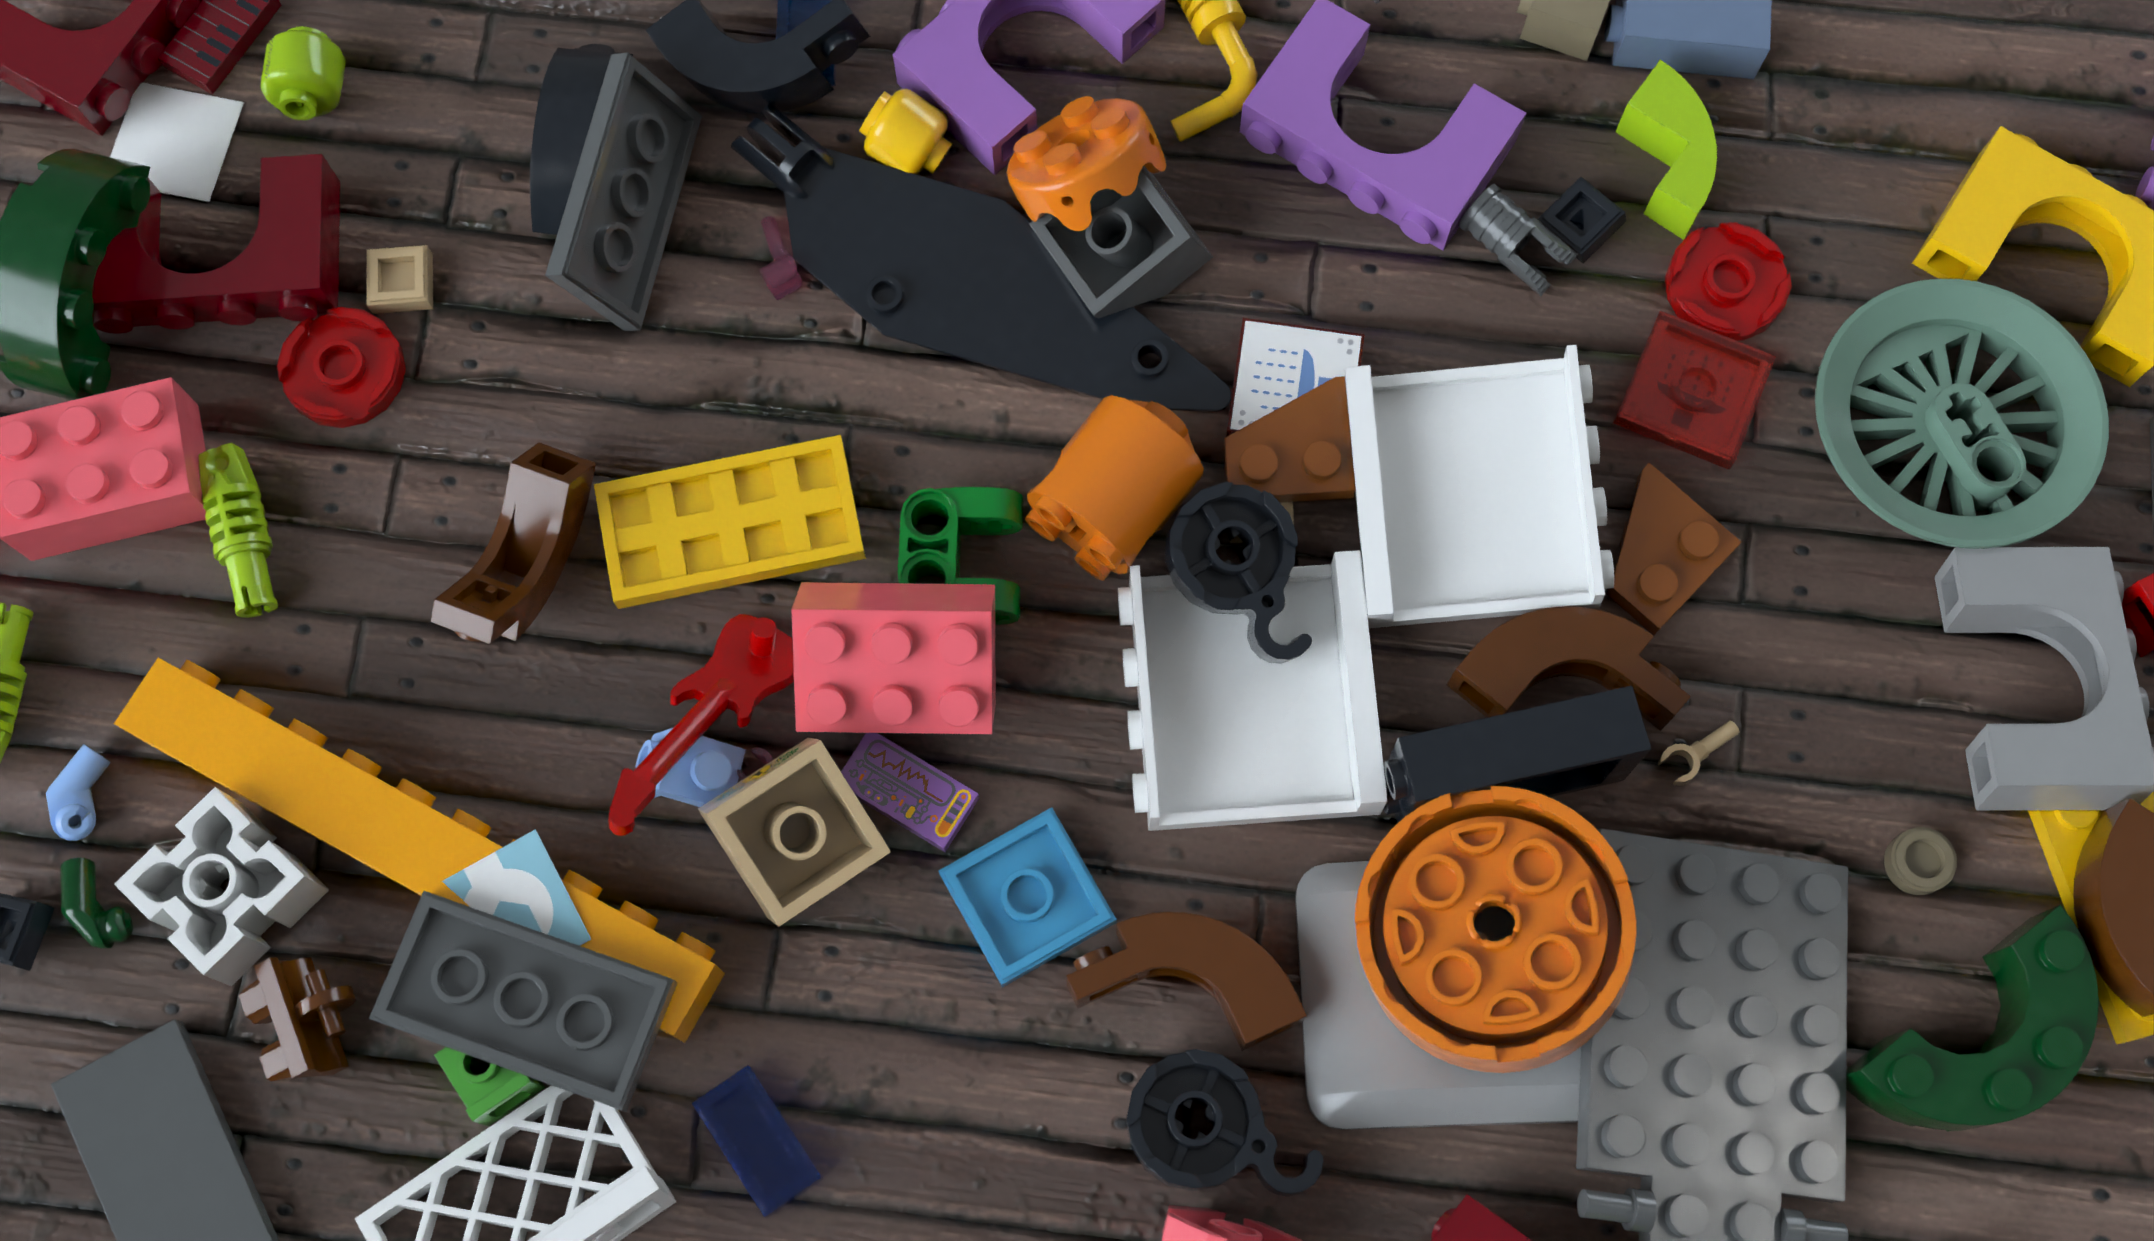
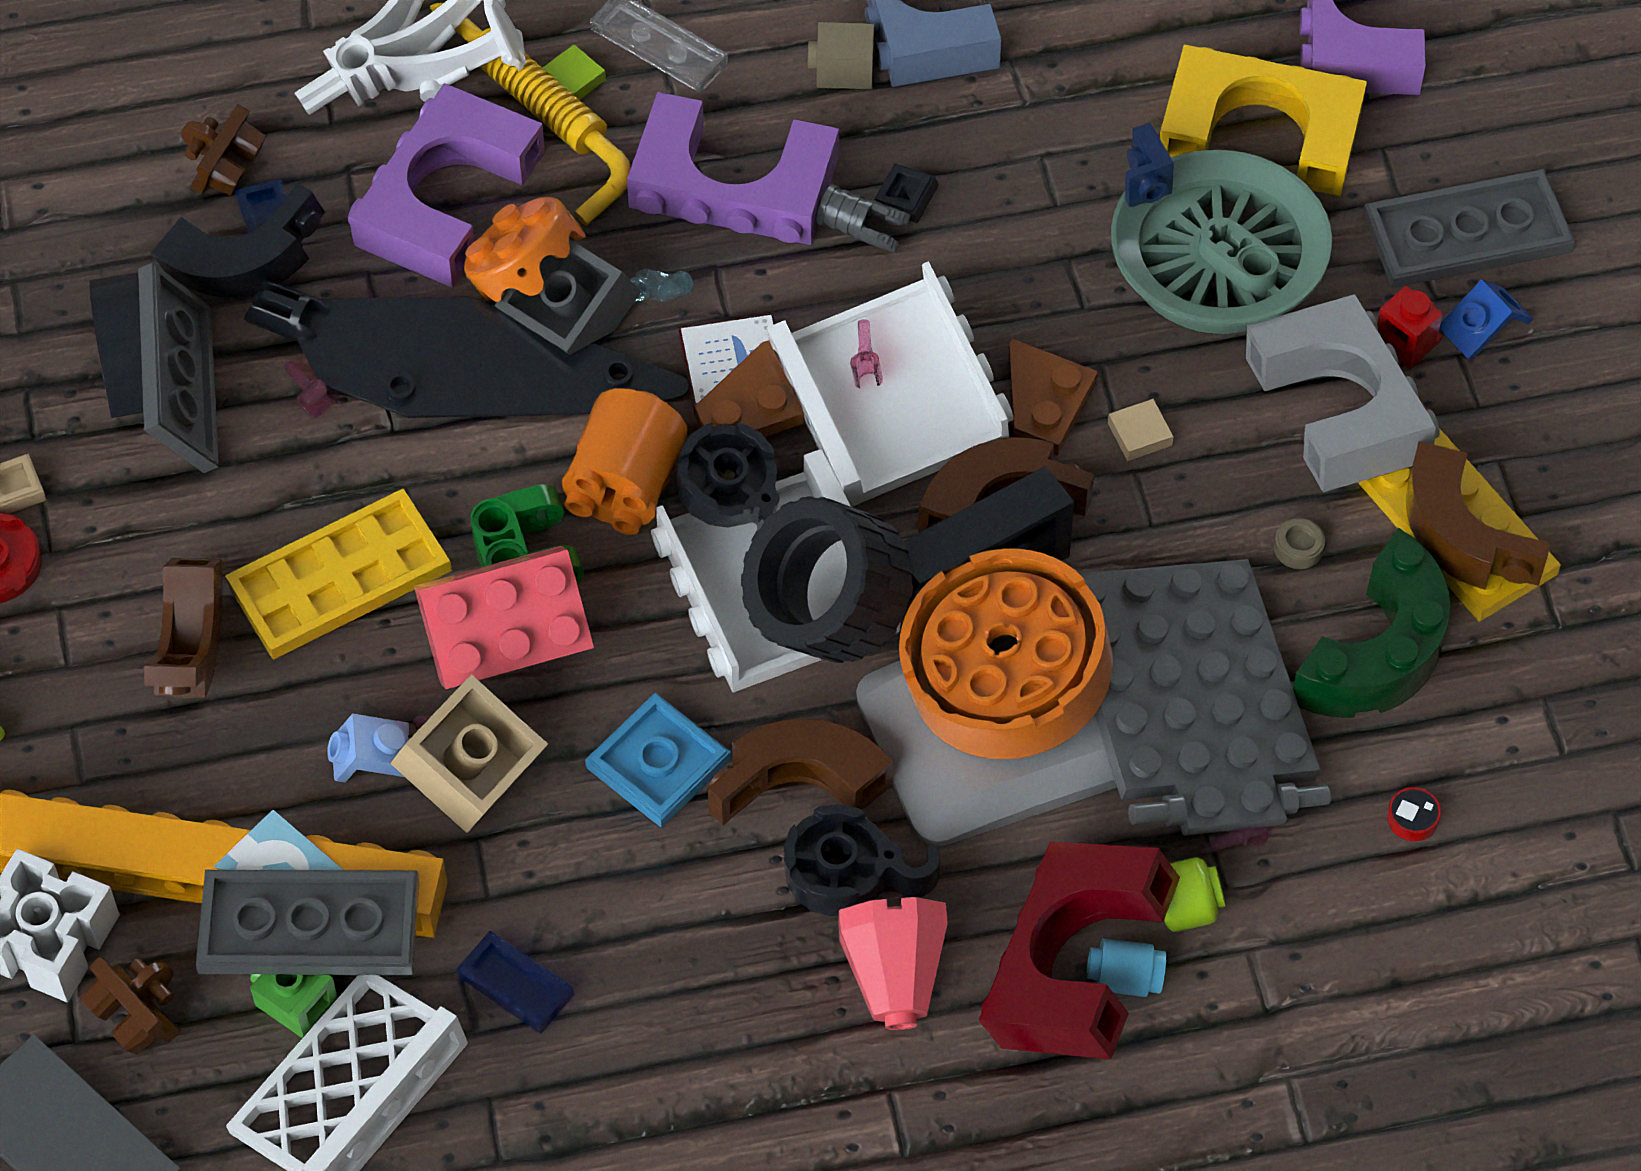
camera: 20 degrees left, 15 degrees down
red piece [609,614,794,836] -> none
medium lavender tile [841,733,979,852] -> none
yellow head [859,88,952,175] -> none
clear red tile [1613,311,1776,470] -> none
lime brick [1615,59,1717,240] -> none
tan hand [1658,721,1740,786] -> none
red tile [1665,222,1792,341] -> none
none -> clear light blue arm [630,268,693,303]
none -> black tyre [741,496,913,663]
none -> clear pink hand [850,319,883,388]
none -> tan tile [1108,399,1174,461]
none -> dark blue bracket [1125,122,1174,207]

